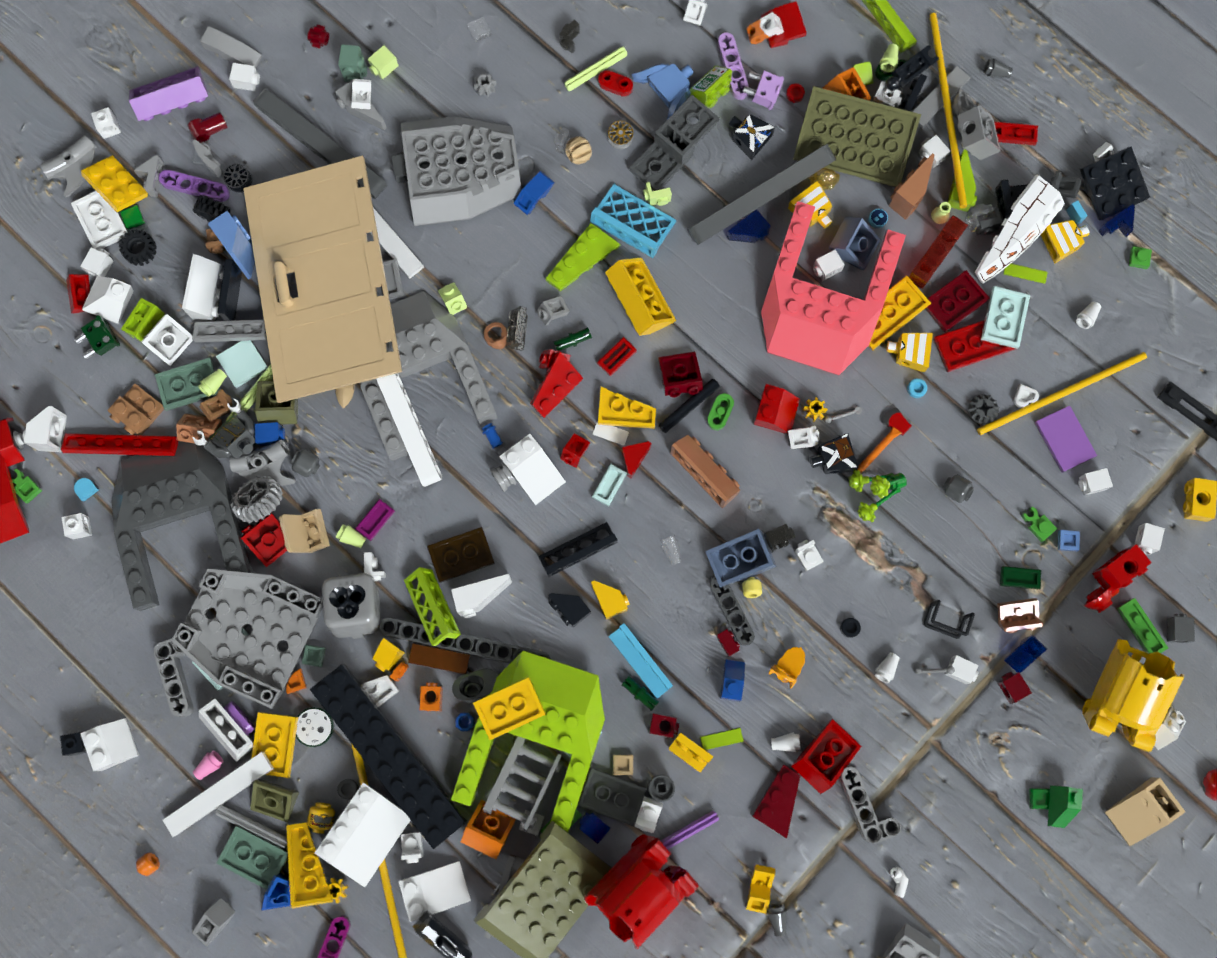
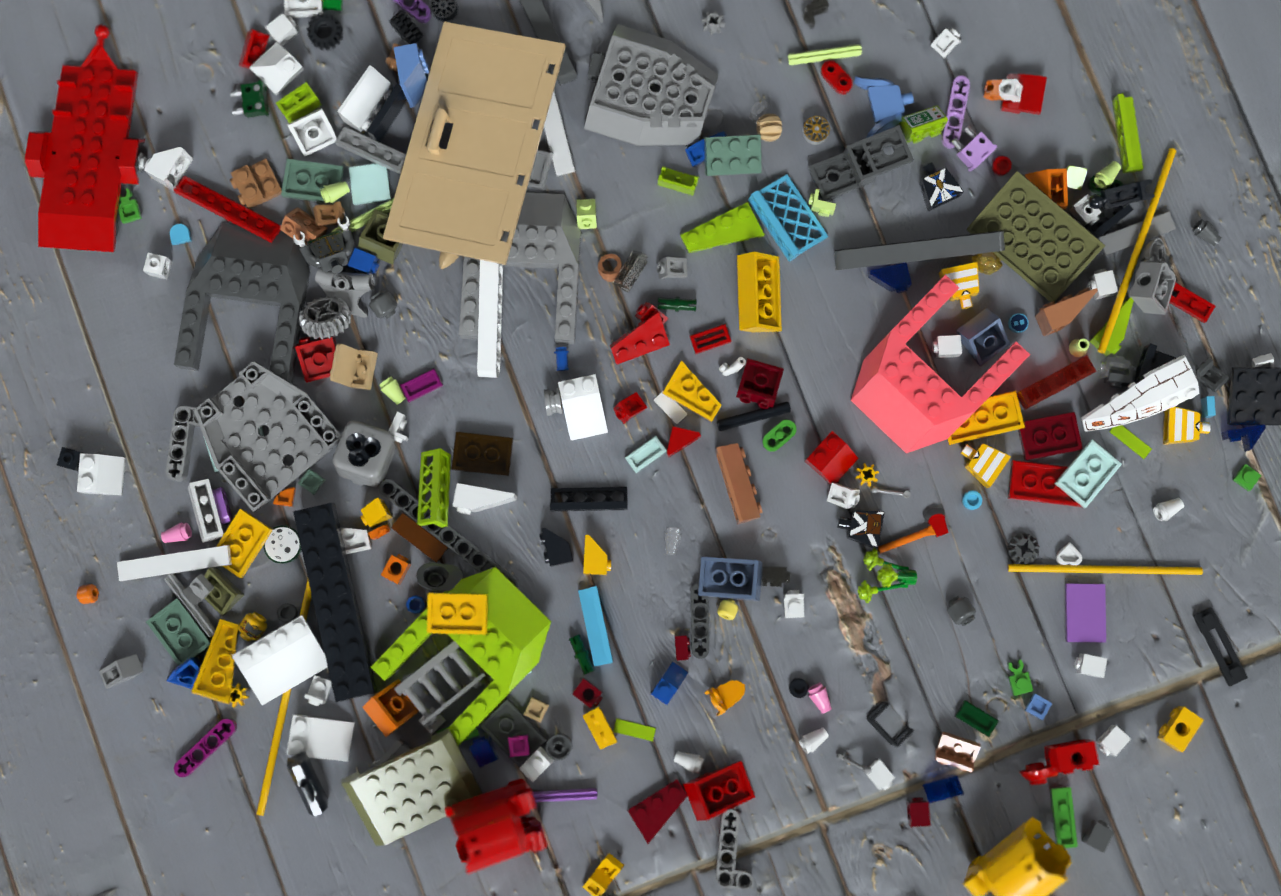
camera: 30 degrees right, 5 degrees up
none -> light grey bracket [180,573,214,607]
none -> dark pink tile [508,735,530,757]
none -> lime hinge [658,166,699,196]
none -> sand green plate [704,135,762,176]
none -> white arm [719,357,746,376]
none -> bright pink cone [808,683,832,714]

